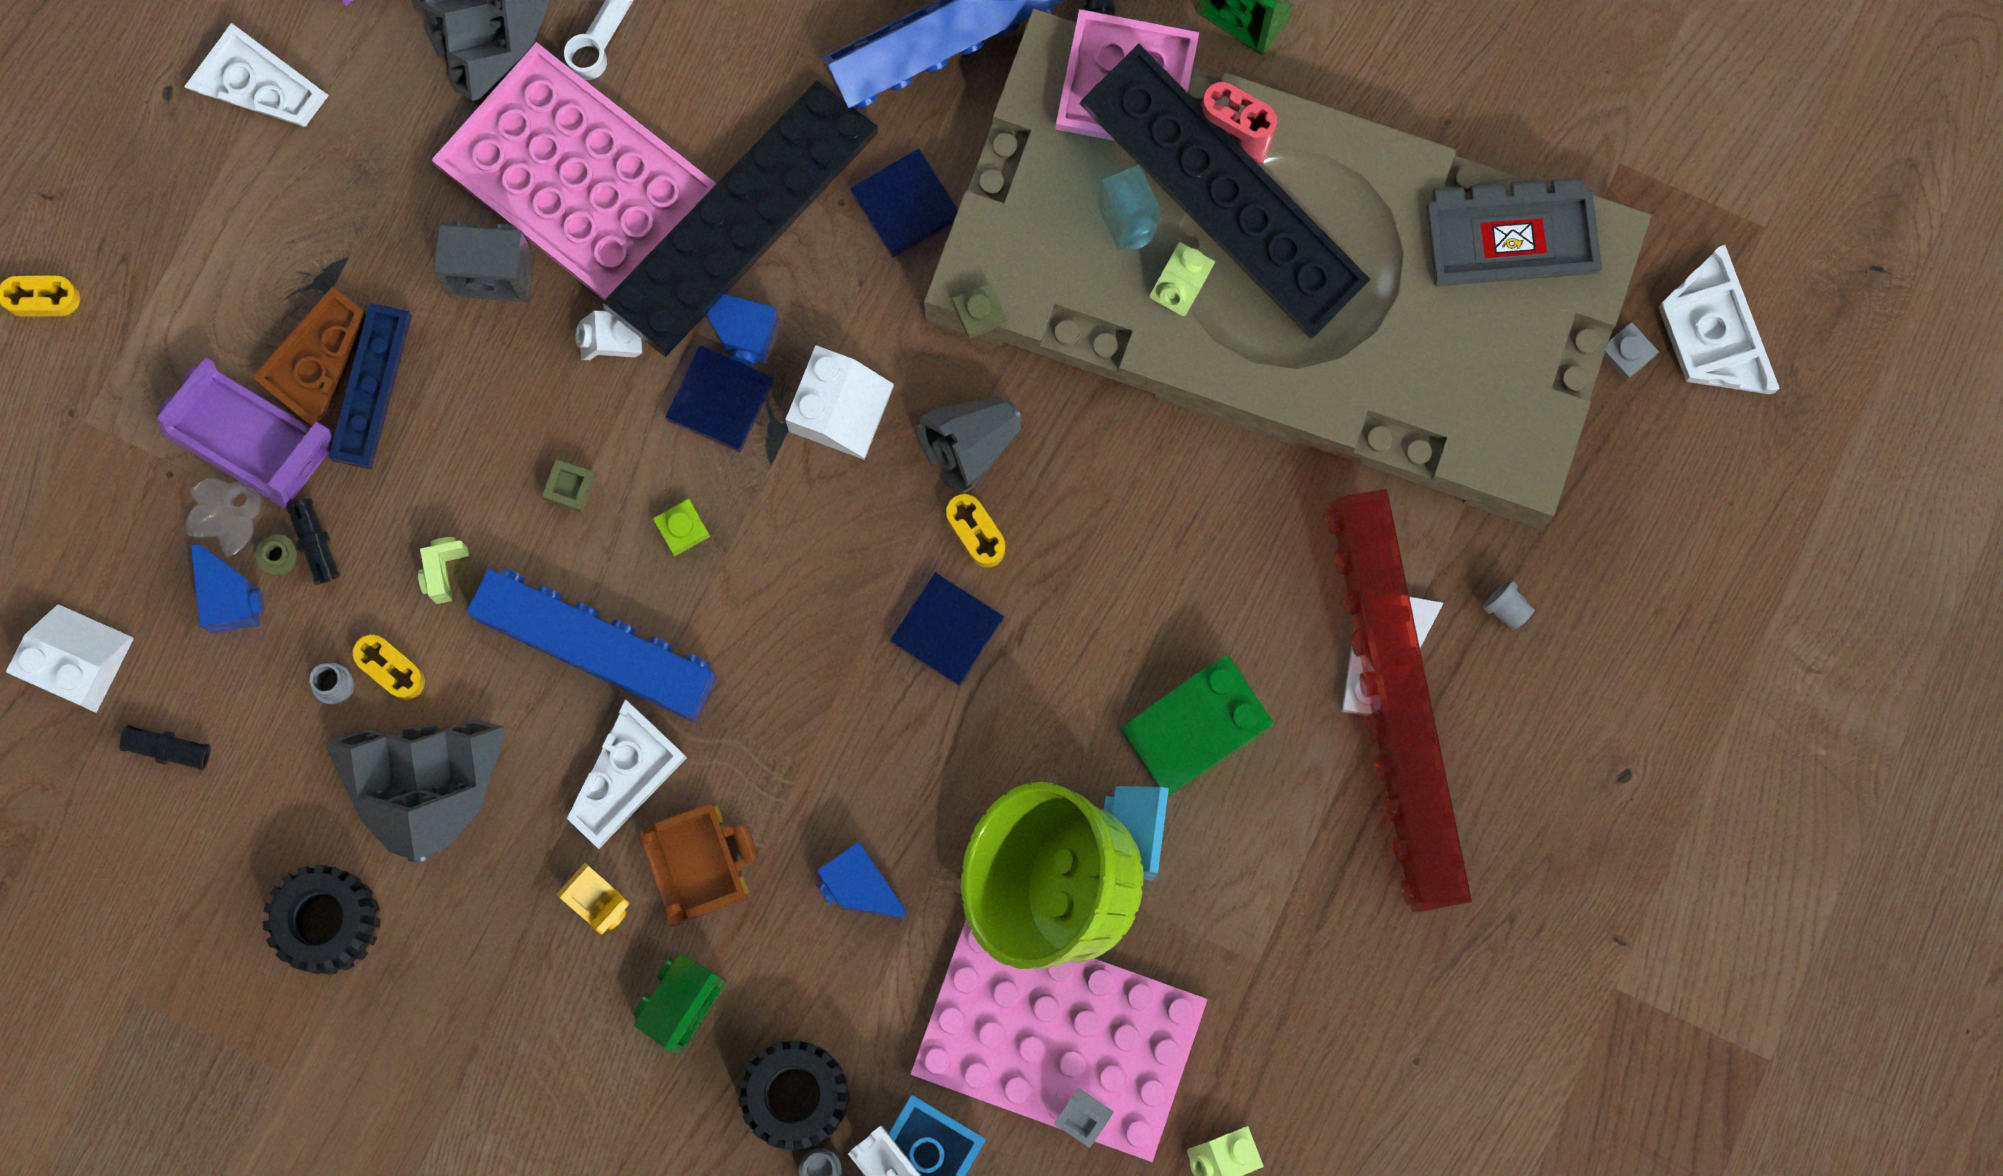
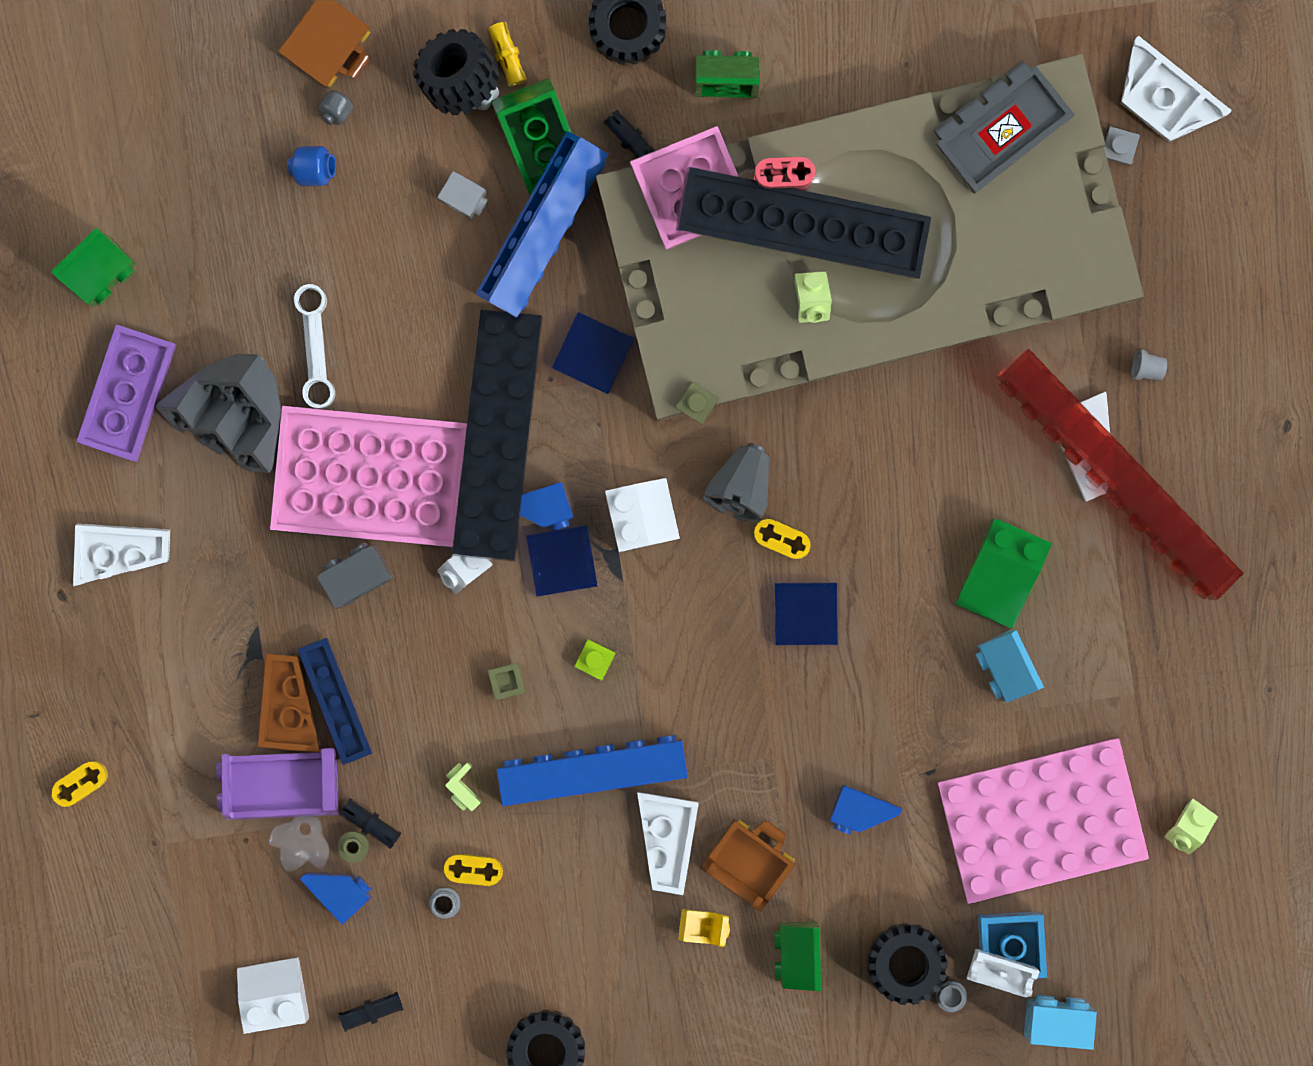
camera: 30 degrees left, 10 degrees up
dark grey brick [326,720,505,862] -> none
lime piece [961,782,1144,969] -> none
light grey plate [1054,1088,1114,1148] -> none
clear light blue brick [1098,164,1160,251] -> none

